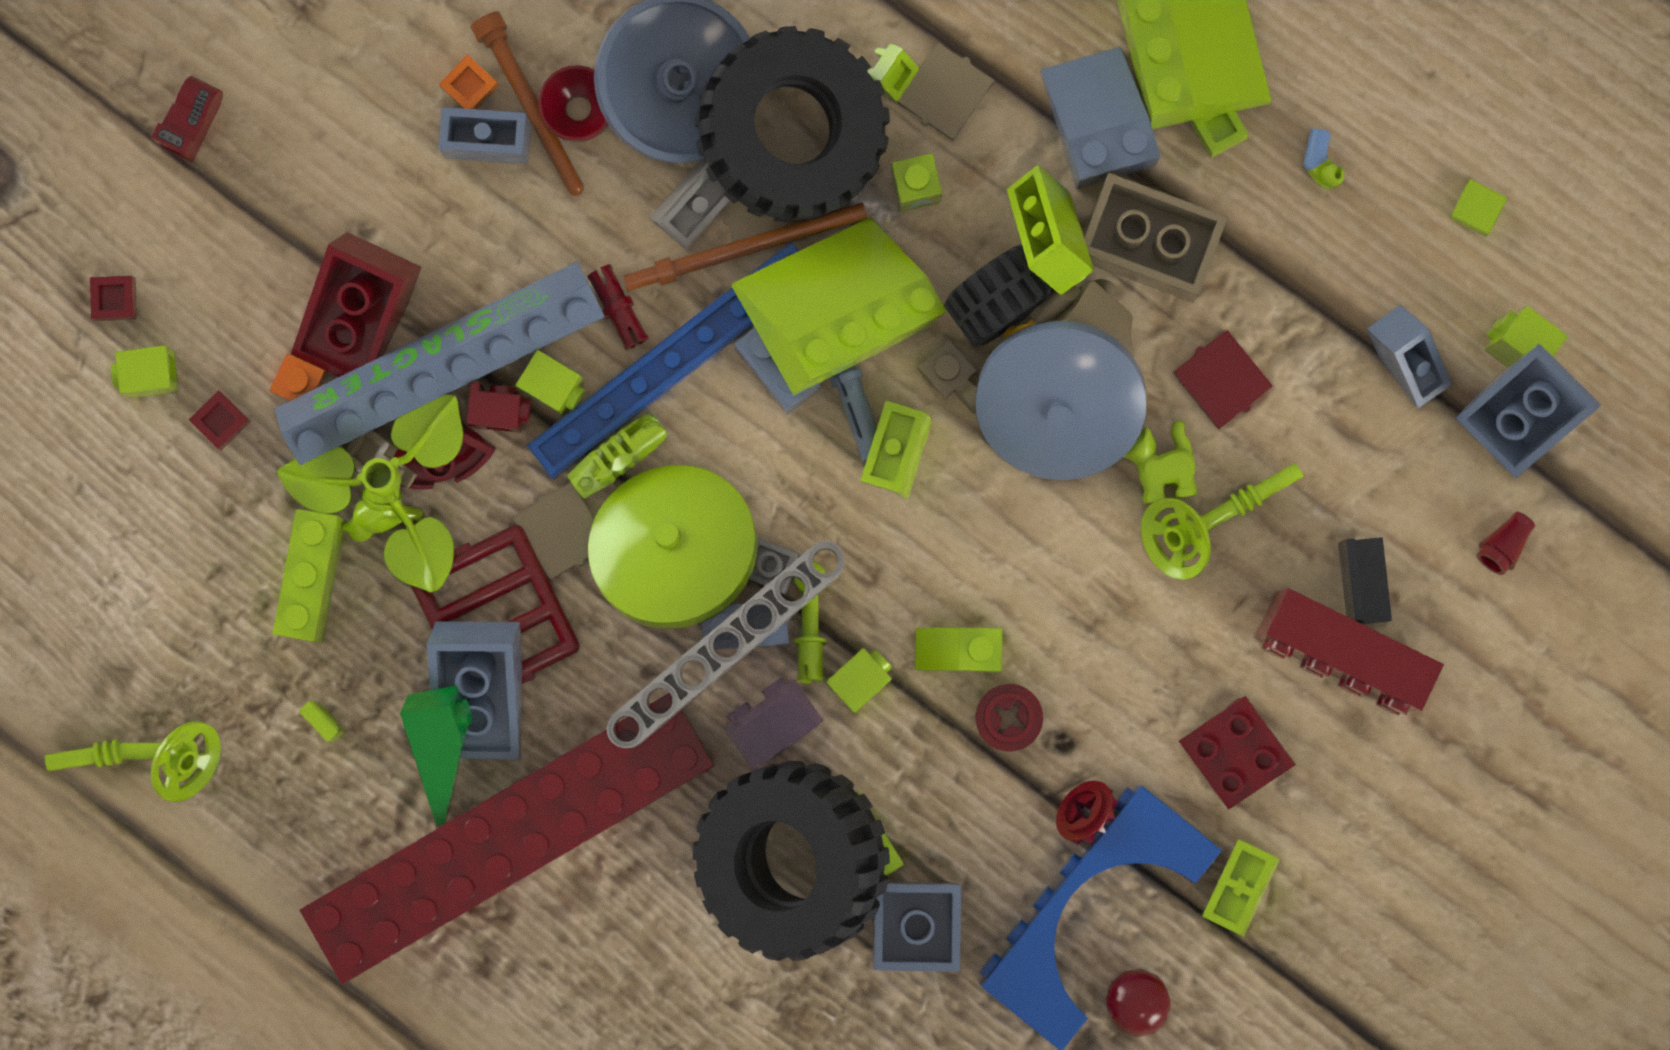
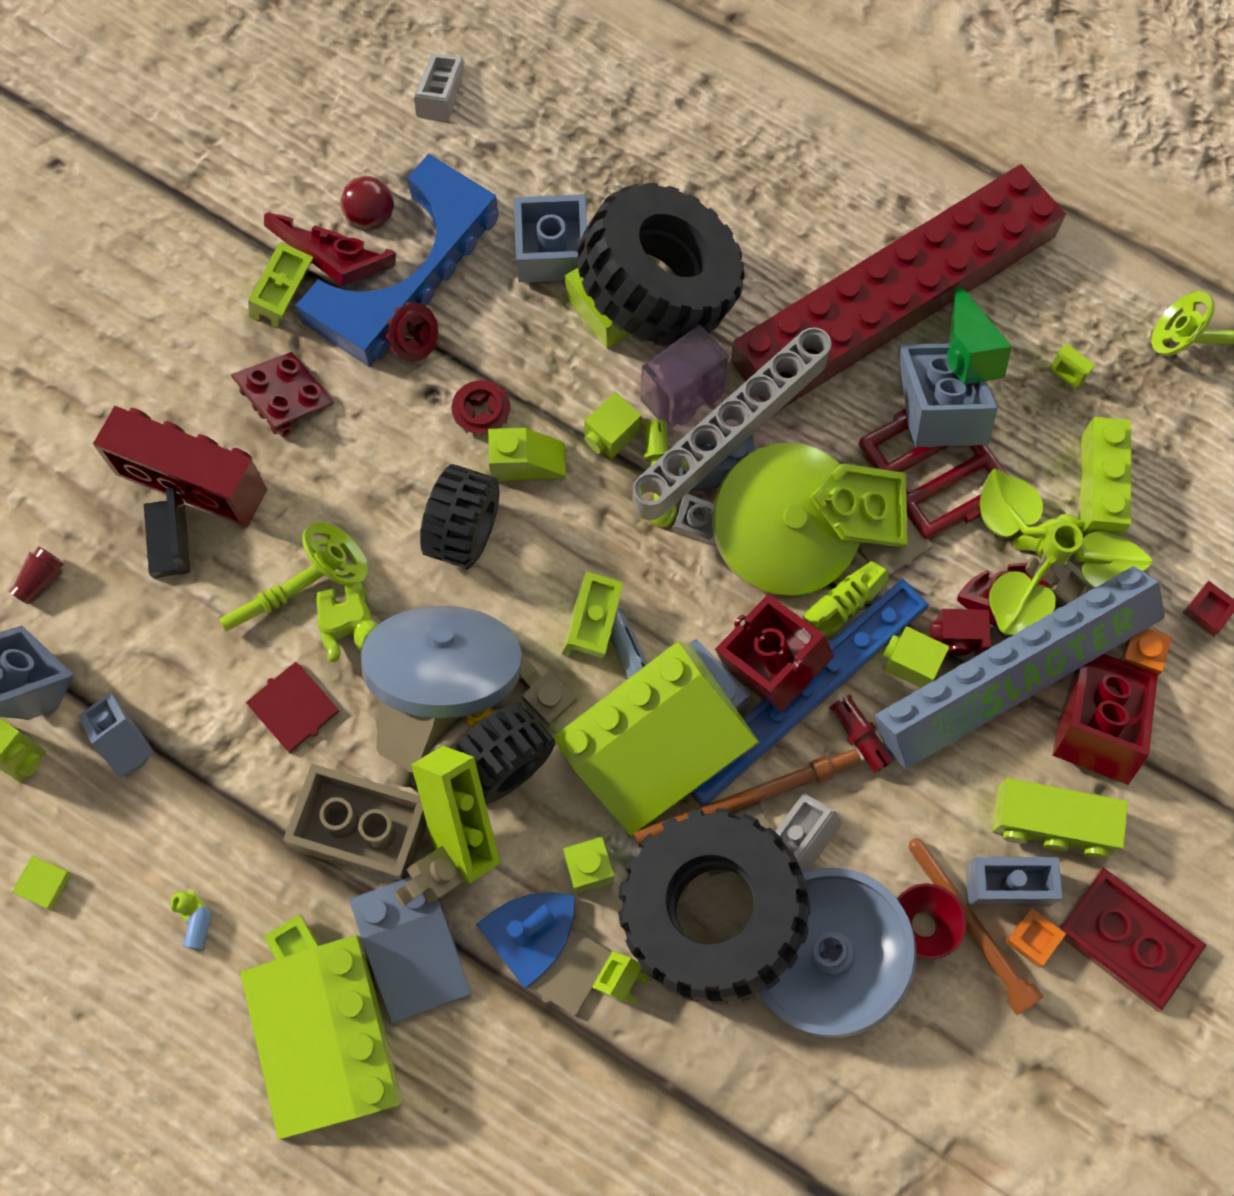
camera: 175 degrees right, 15 degrees down
none -> dark red wing [264,212,396,286]
none -> dark tan plate [393,846,465,907]
none -> black tyre [420,464,500,569]
none -> blue shield [476,892,575,989]
none -> dark red brick [715,594,834,713]
none -> lime tile [809,464,908,548]
none -> lime brick [992,778,1128,859]
none -> dark red tile [1058,867,1207,1012]

